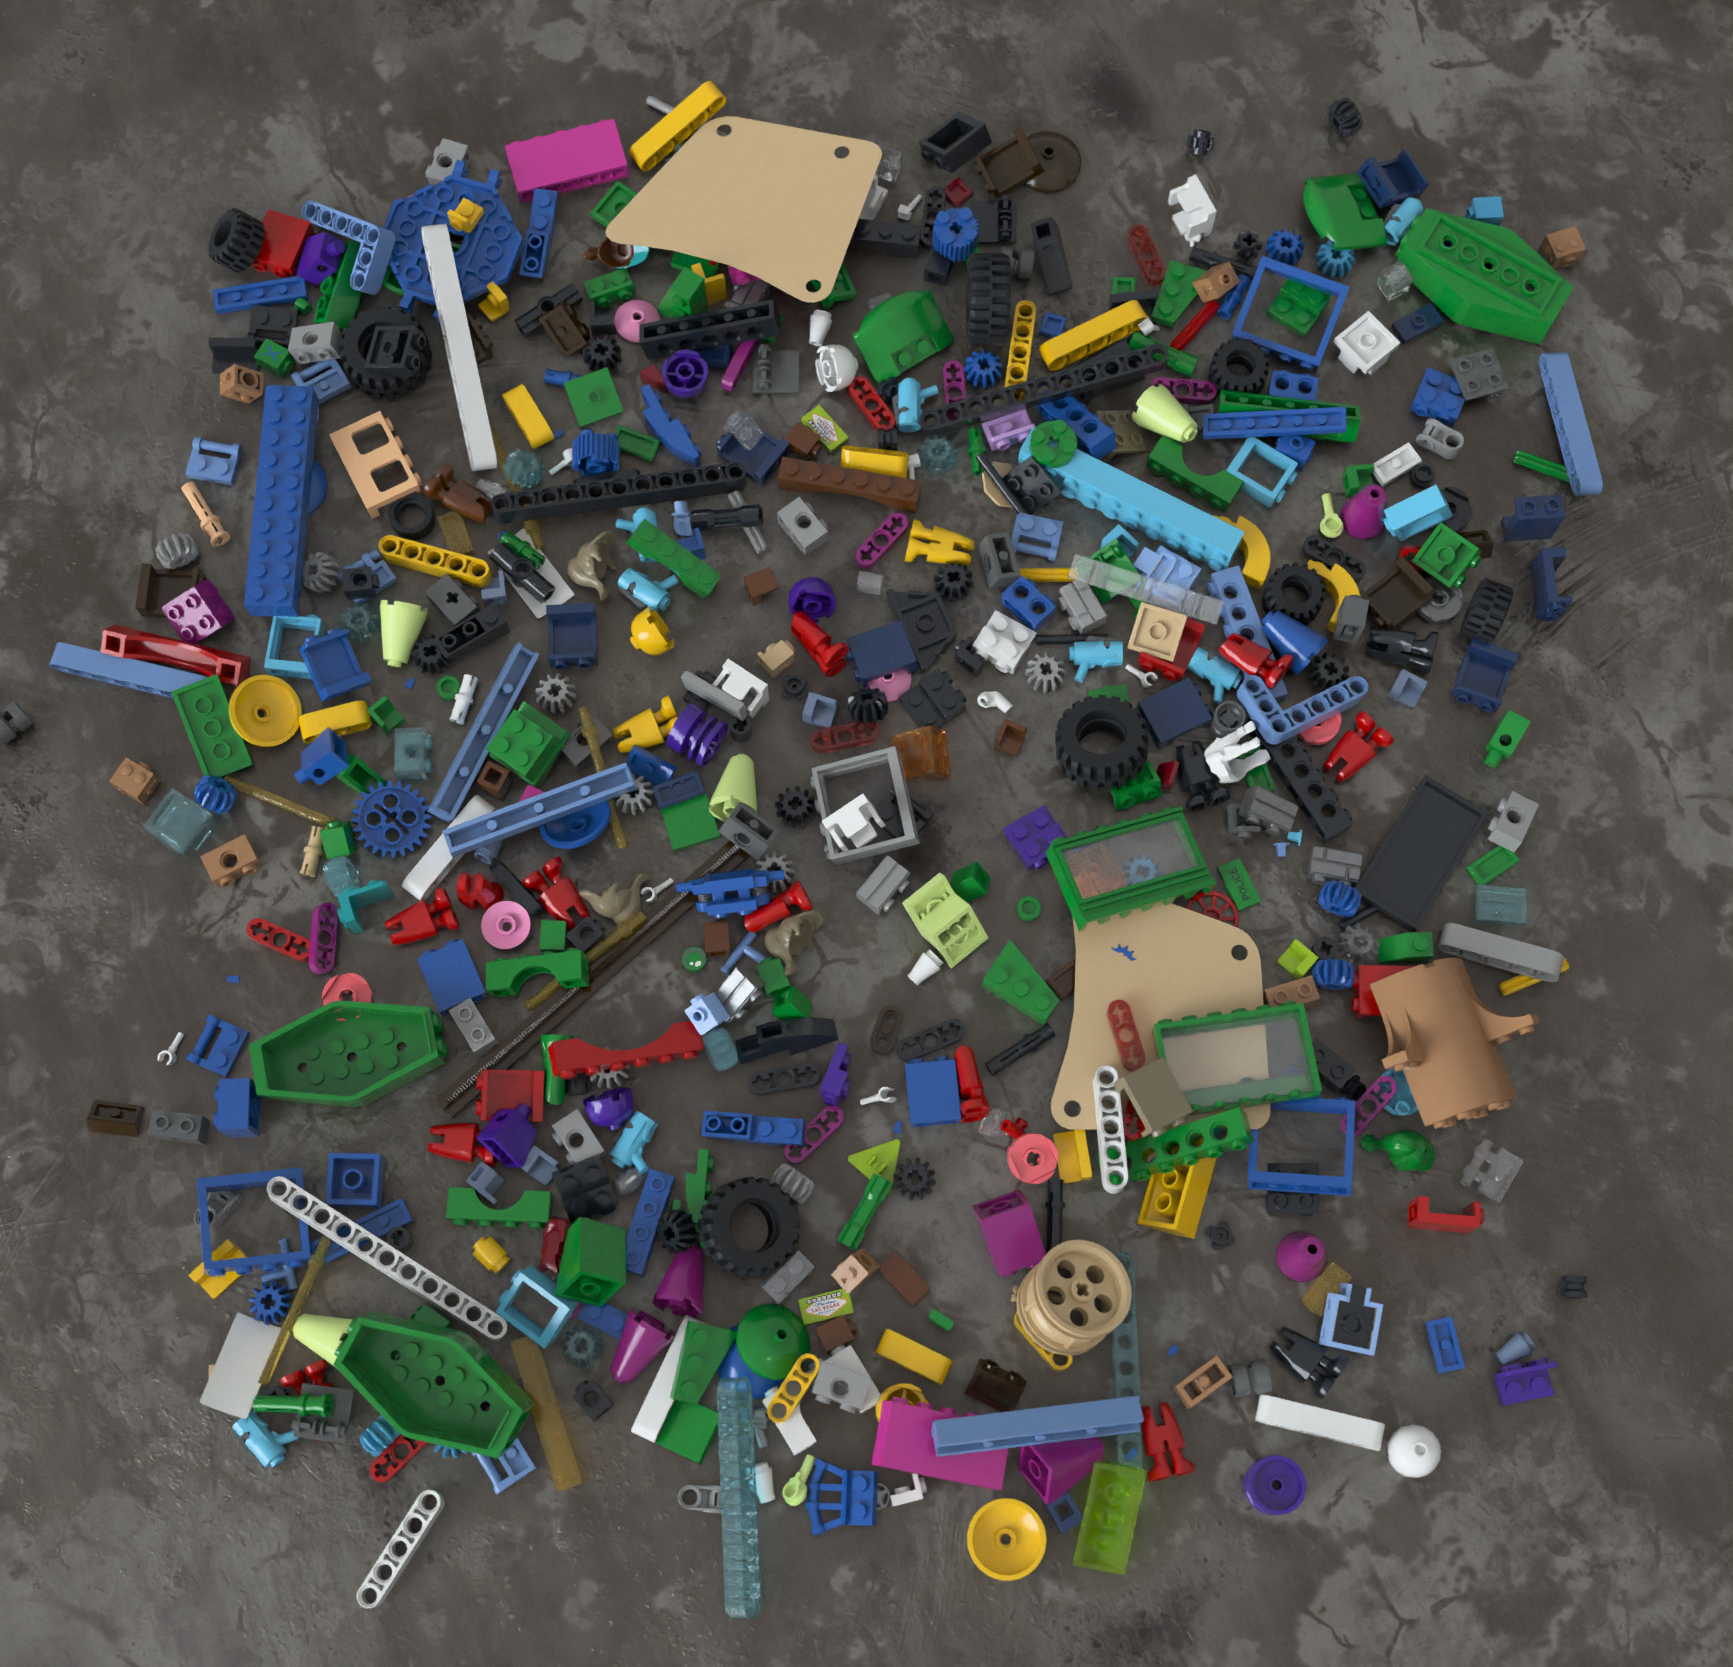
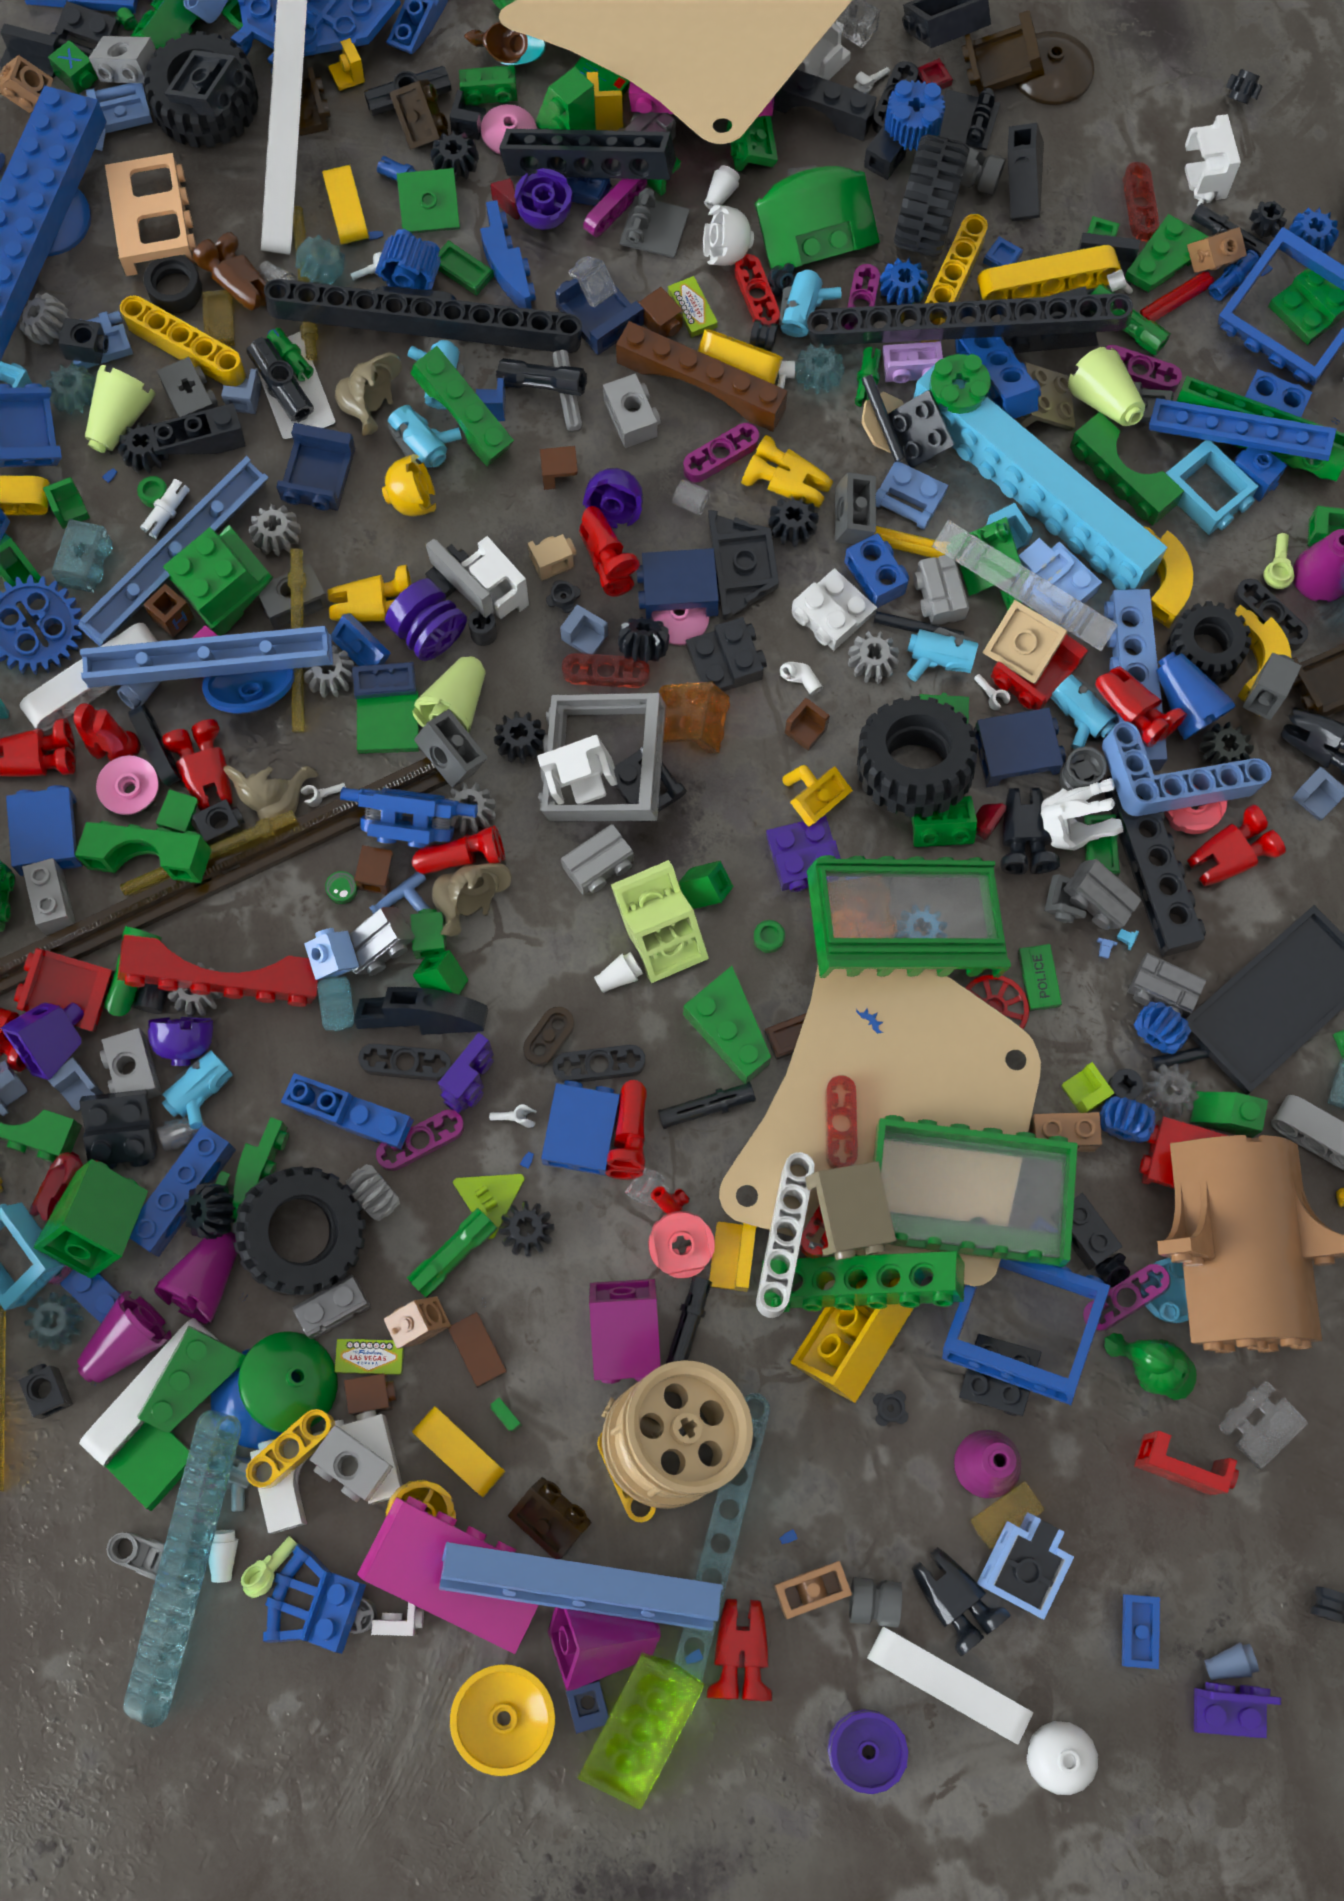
camera: 15 degrees right, 0 degrees up
light blue piece [672,501,694,536] -> none
black bracket [954,636,984,678] -> none
black tyre [1208,338,1270,394] -> none
none -> yellow plate [782,765,853,827]

